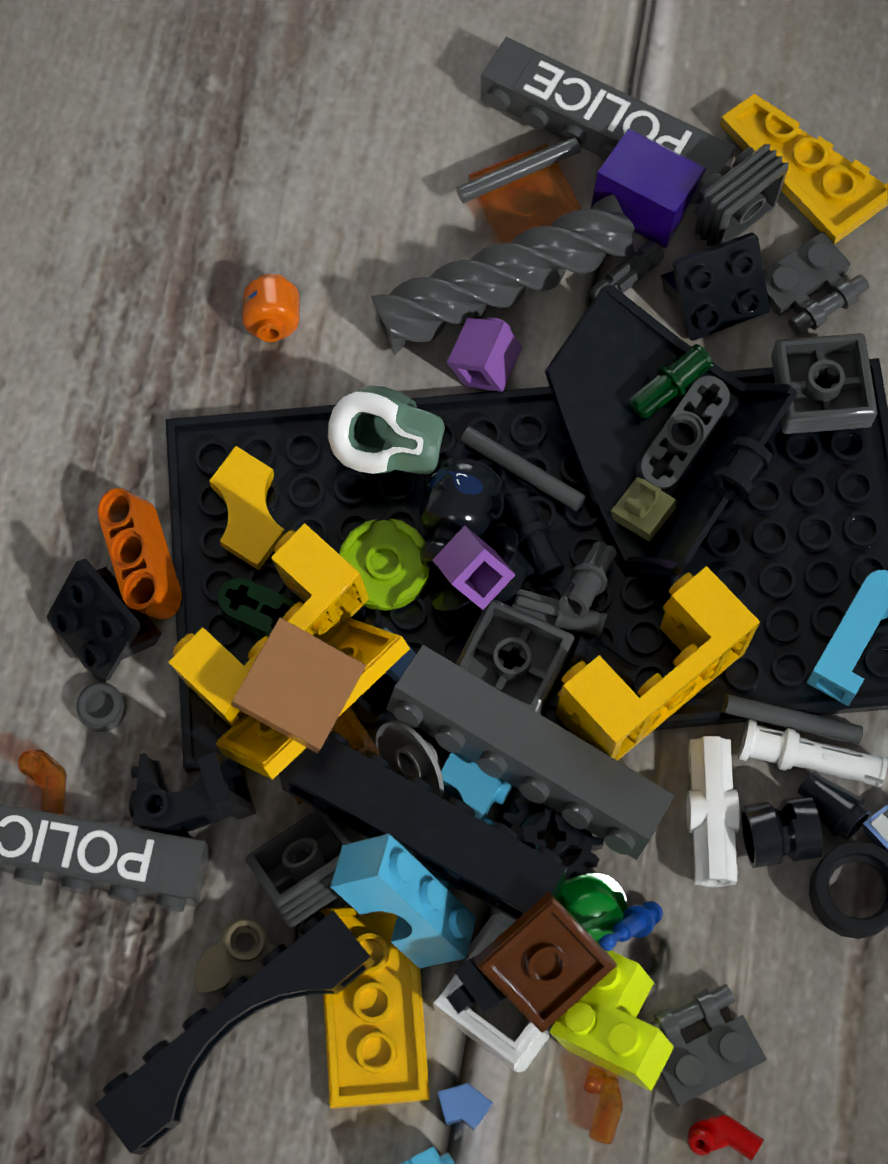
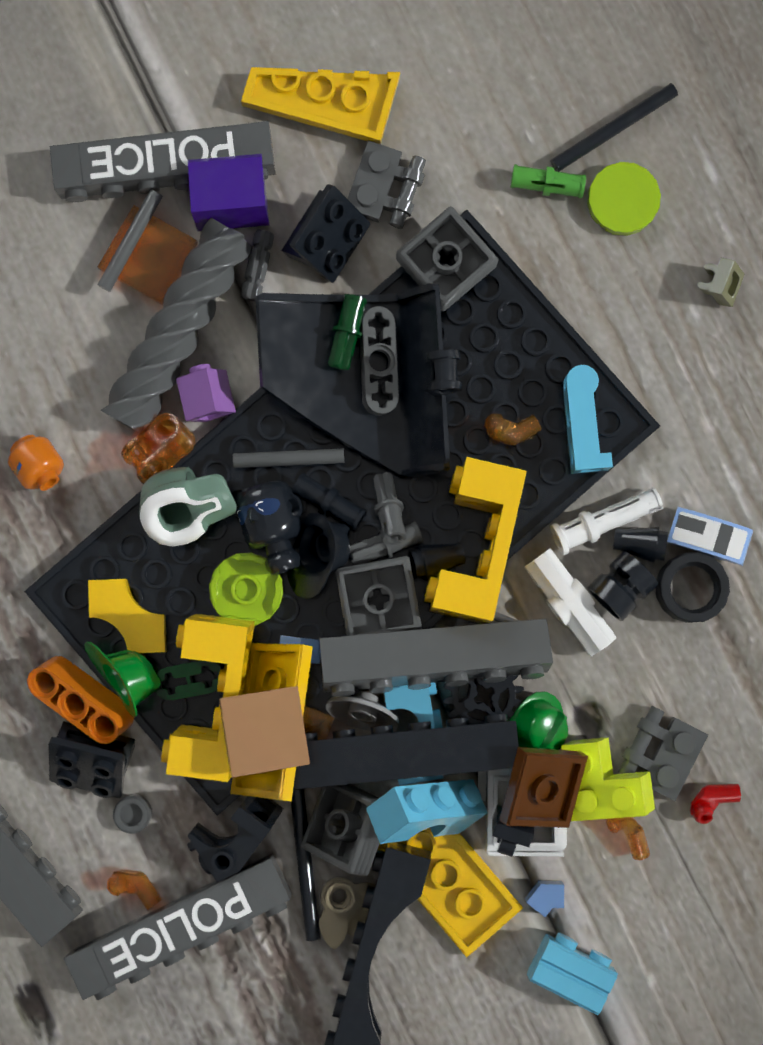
camera: 40 degrees left, 15 degrees up
medium lavender brick [433,525,515,610] -> none
blue piece [599,901,663,951] -> none
olive tile [611,477,677,542] -> none
dark grey brick [694,144,789,246] -> none
dark grey bar [722,694,863,744] -> none
none -> green piece [84,641,160,718]
none -> clear orange piece [121,413,195,484]
none -> black bar [290,789,321,941]
none -> clear orange arm [485,413,542,445]

